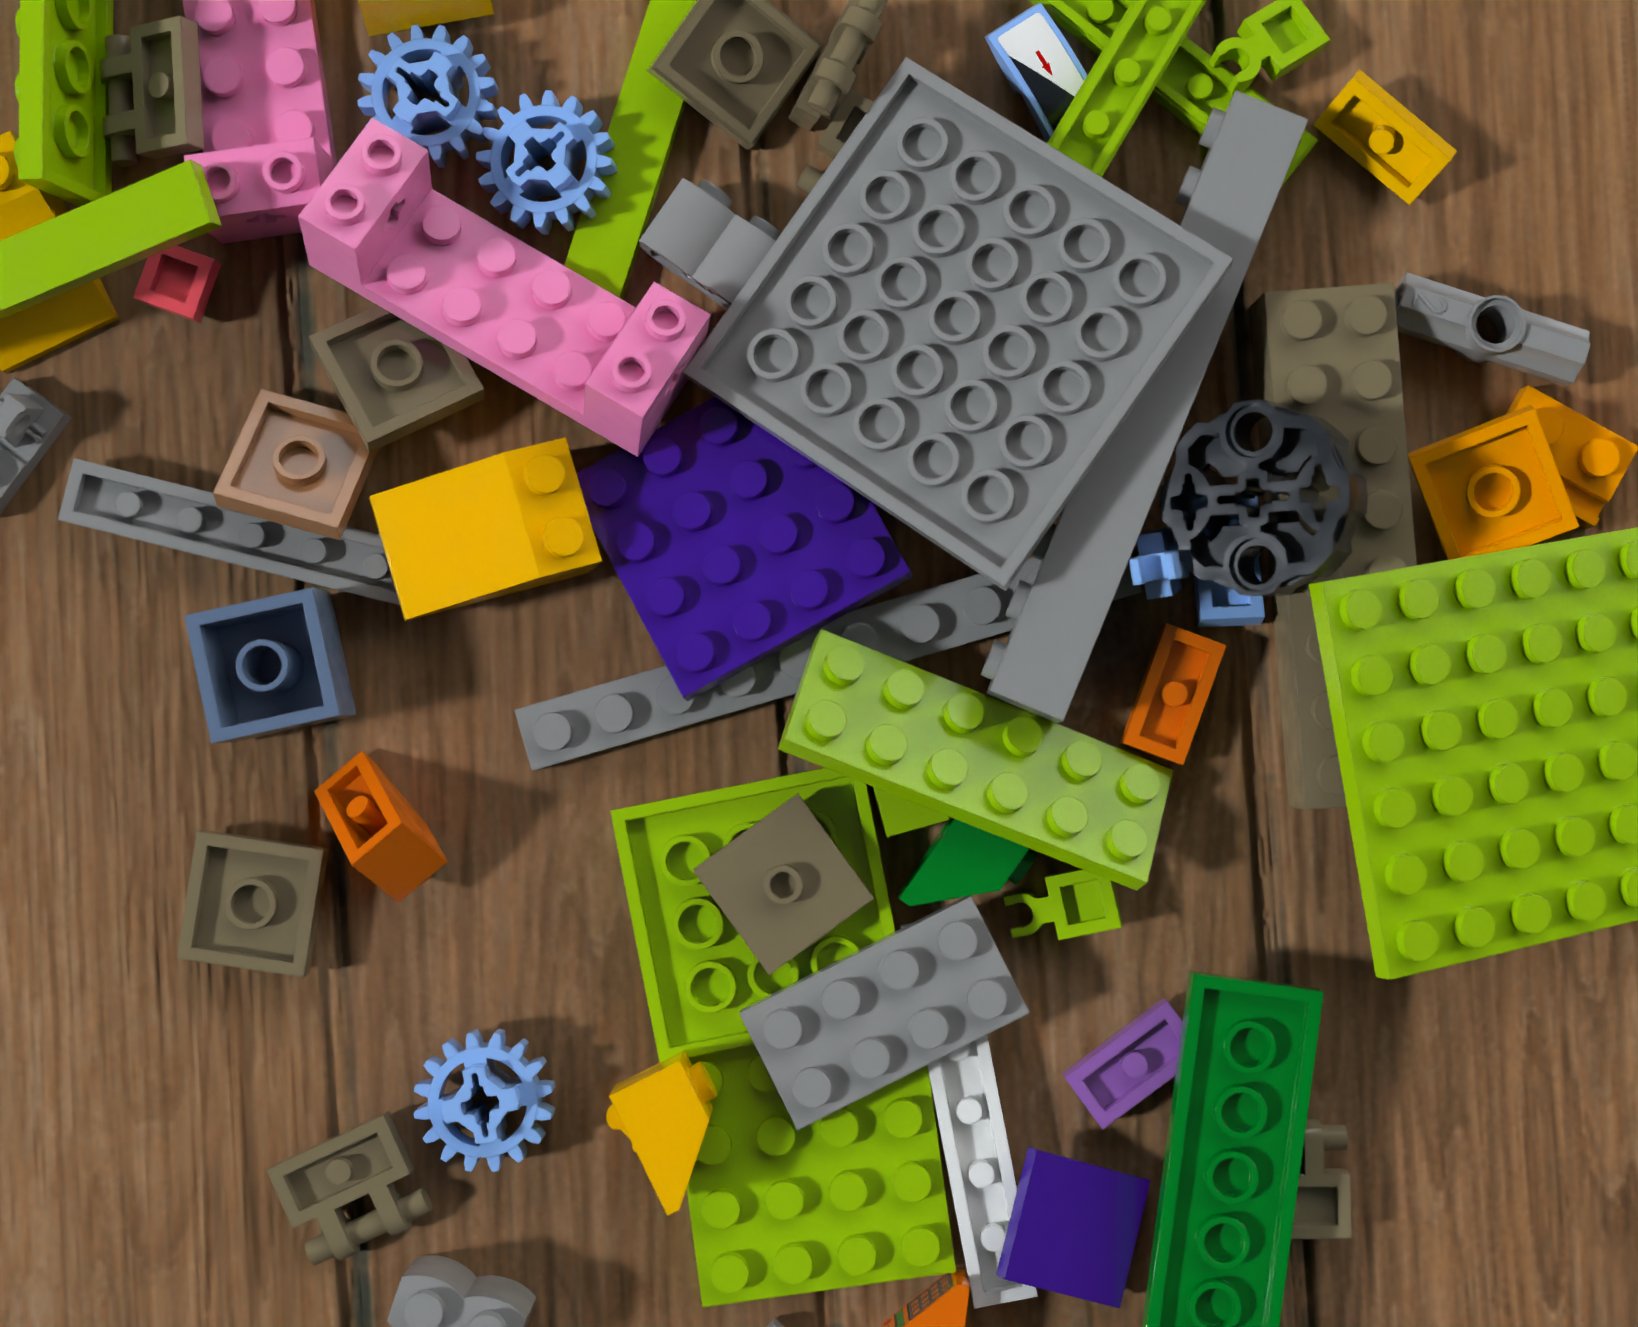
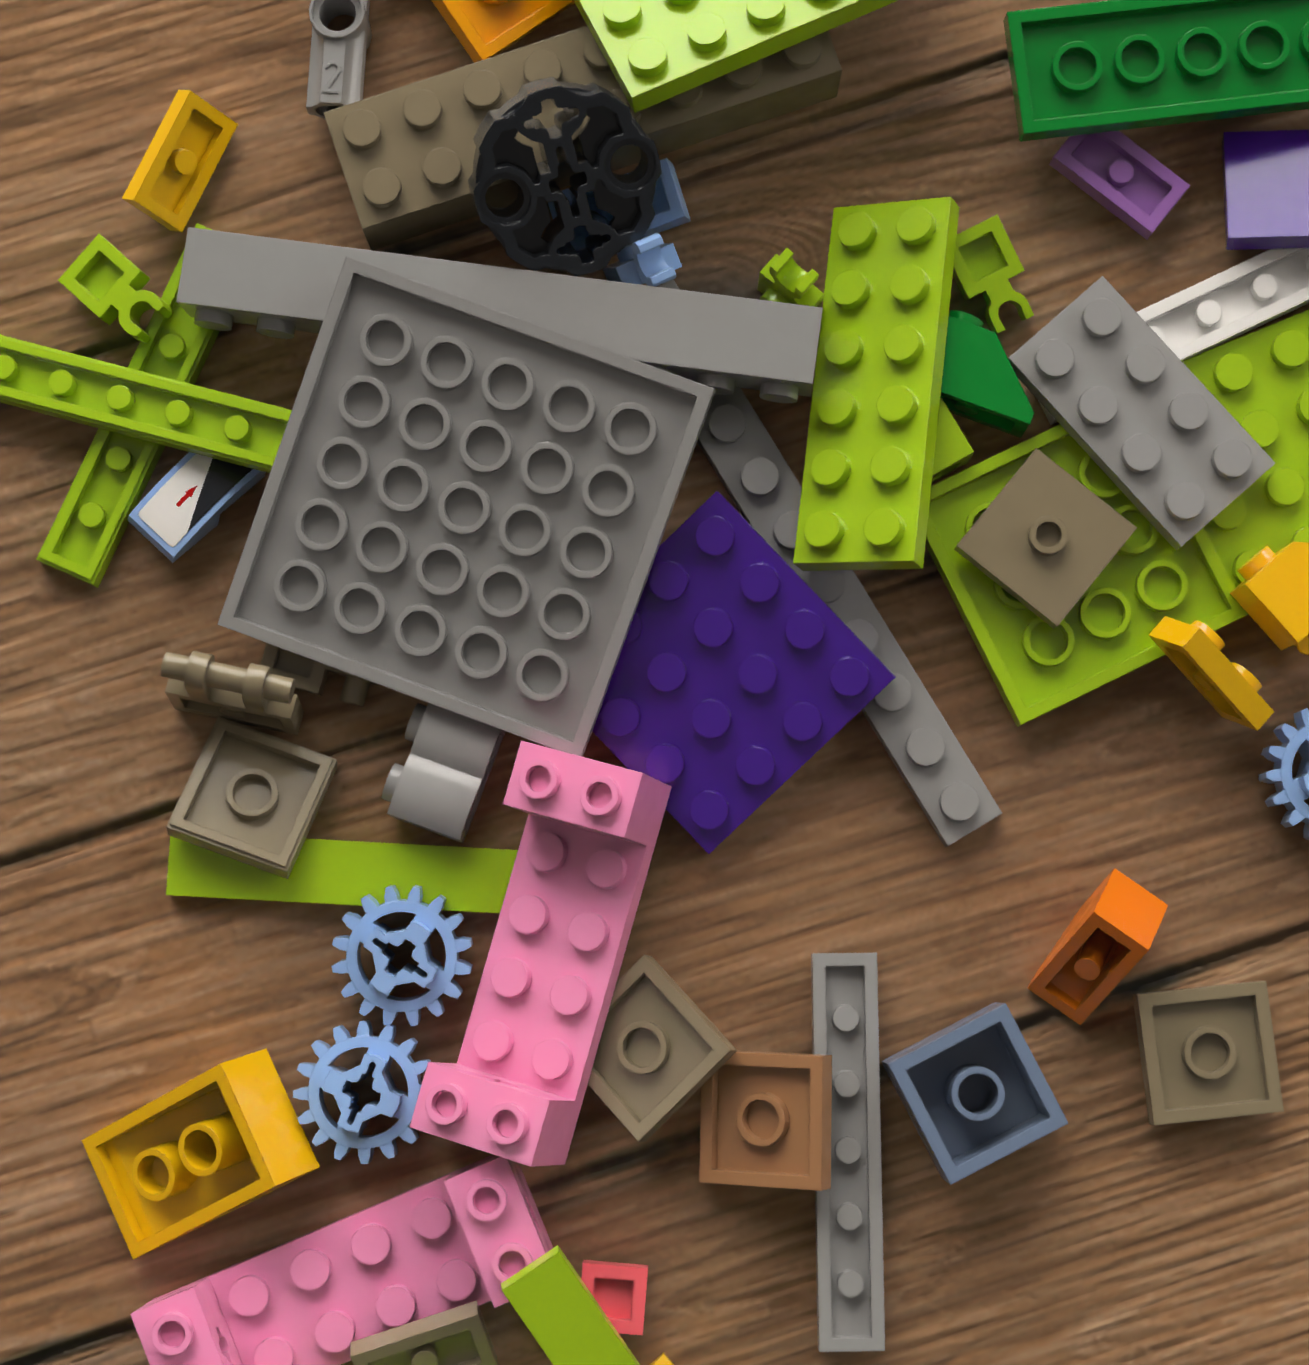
camera: 100 degrees left, 5 degrees down
yellow slope [369,437,602,621] -> none
orange plate [1120,623,1227,765] -> none
none -> lime plate [757,248,824,307]
none -> yellow plate [1149,616,1274,731]

